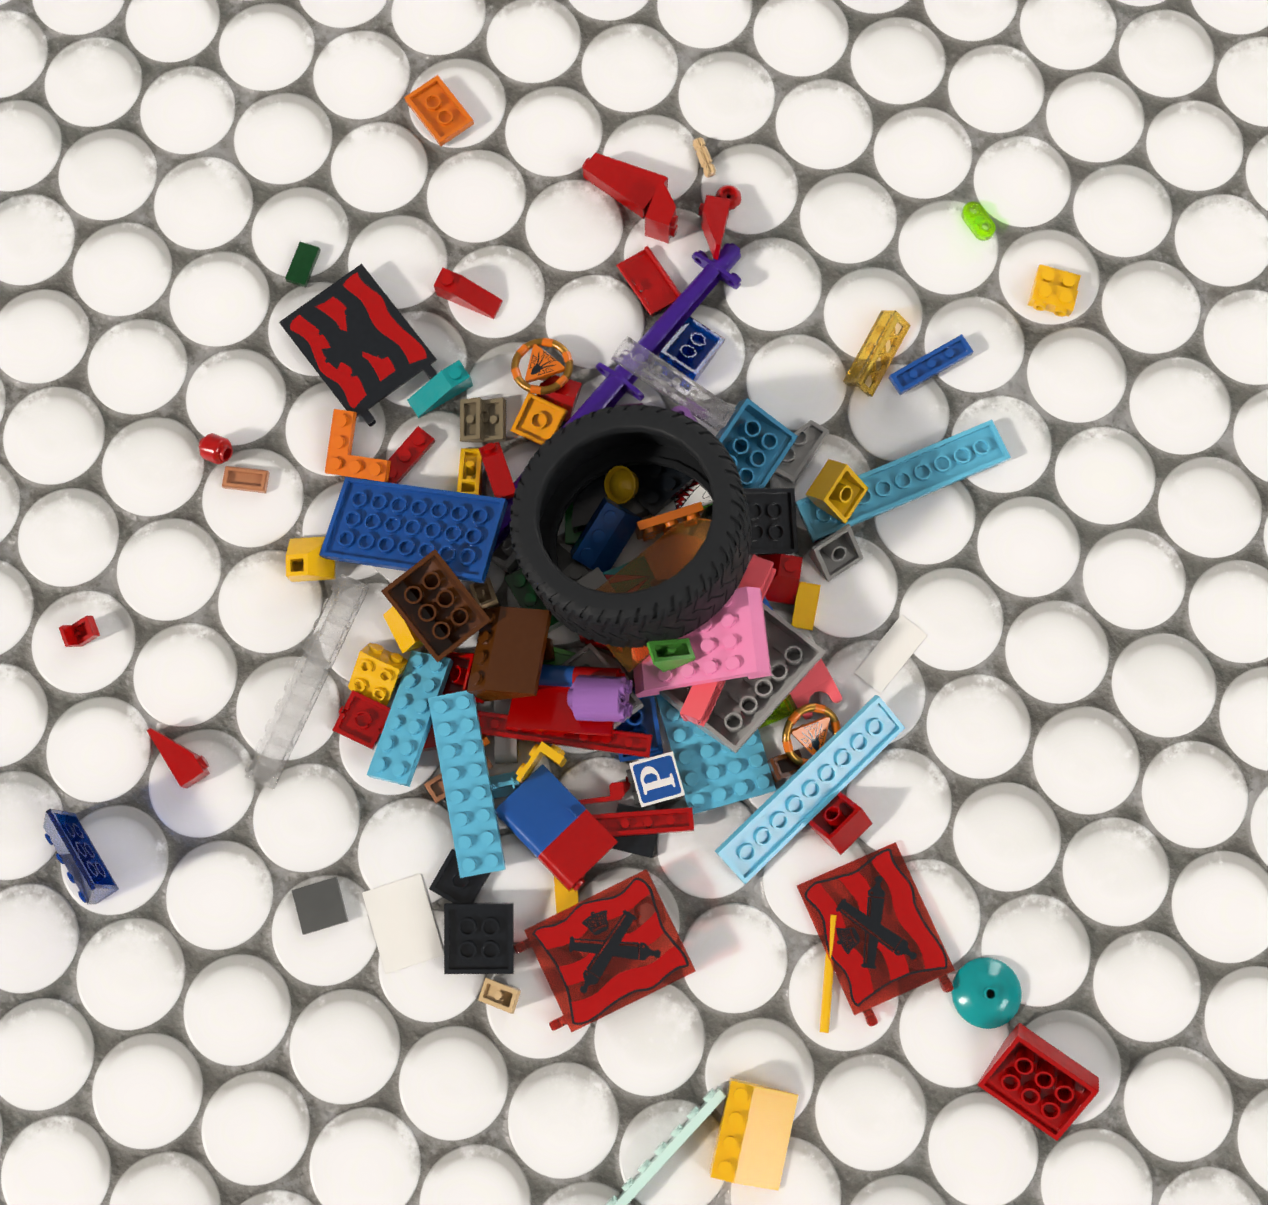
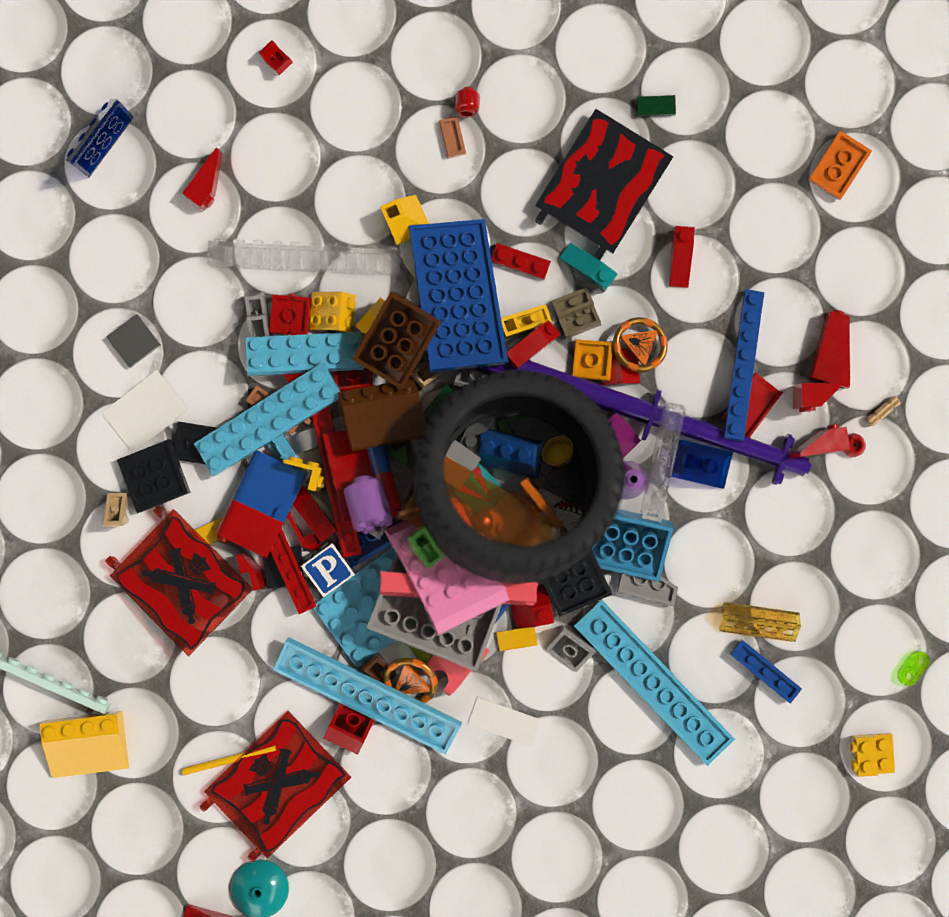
camera: 65 degrees right, 10 degrees up
orange plate [325,409,391,482] -> none
yellow slope [805,459,869,524] -> none
none -> red slope [236,553,266,591]
none -> light grey slope [244,292,271,337]
none -> red slope [293,485,337,543]
none -> blue plate [723,289,765,442]

